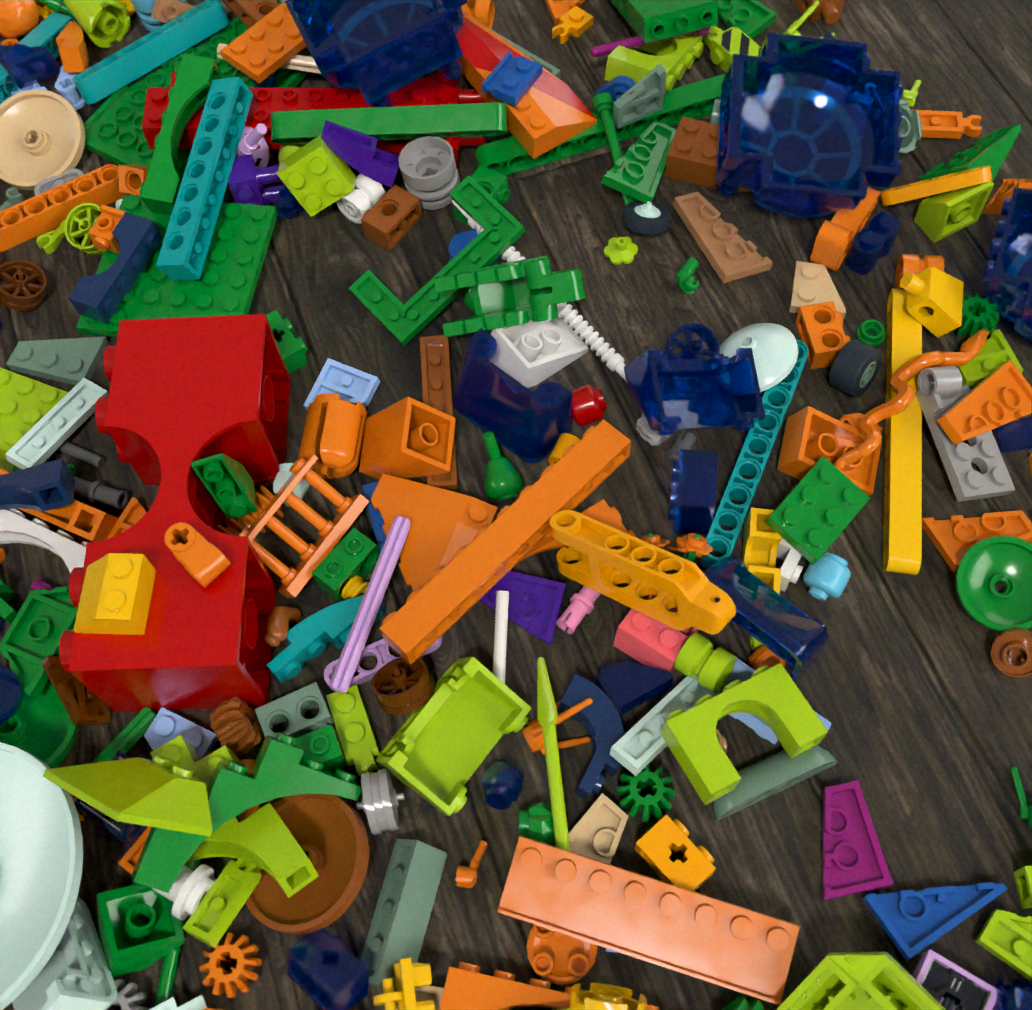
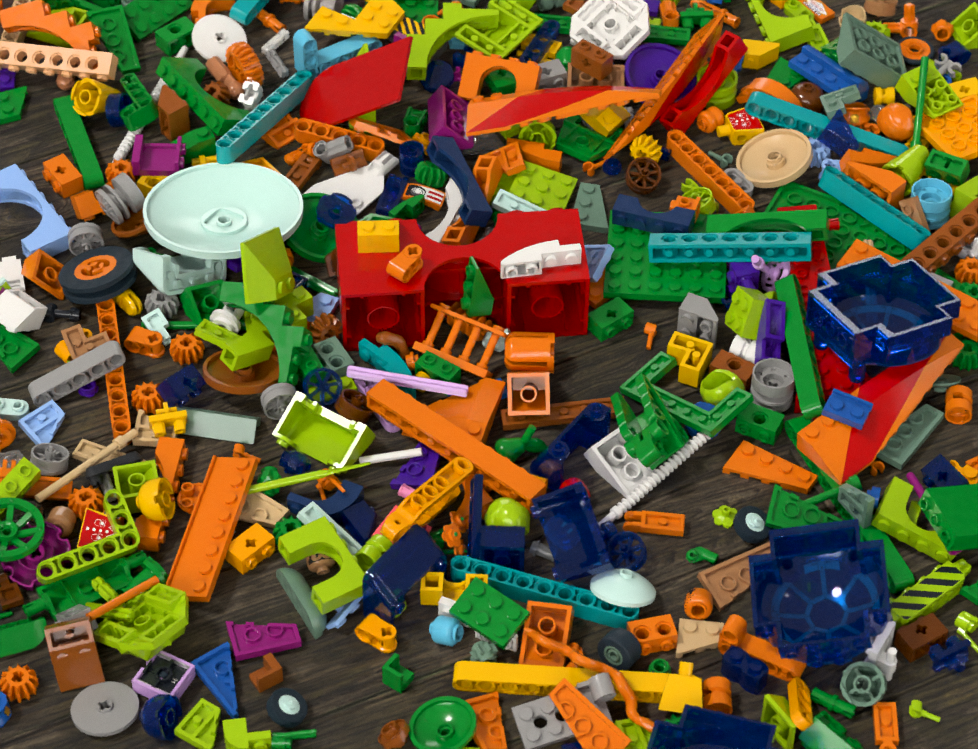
camera: 80 degrees right, 15 degrees down
light blue wing [303,358,380,410] -> none
none -> dark orange panel [249,652,283,693]
none -> black wheel [266,688,308,728]
none -> clear blue wheel [302,368,343,406]
none -> light orange piece [355,613,397,653]
none -> green panel [382,653,414,694]
none -> orange plate [405,351,419,371]
none -> clear blue tile [467,474,483,560]
none -> sand green gear [470,641,498,663]
none -> lime piece [484,497,530,543]
none -> white slope [500,240,582,279]
none -> orange hinge [623,510,685,537]
none -> orange hand [644,322,657,350]
none -> yellow brick [667,331,713,388]
none -> light grey slope [677,292,719,349]
none -> orange head [684,588,713,621]
none -> lime piece [700,369,745,406]
none -> orange wing [722,440,818,495]
none -> green pin [810,687,857,719]
none -> orange slope [845,161,907,211]
none -> clear blue brick [921,454,969,488]

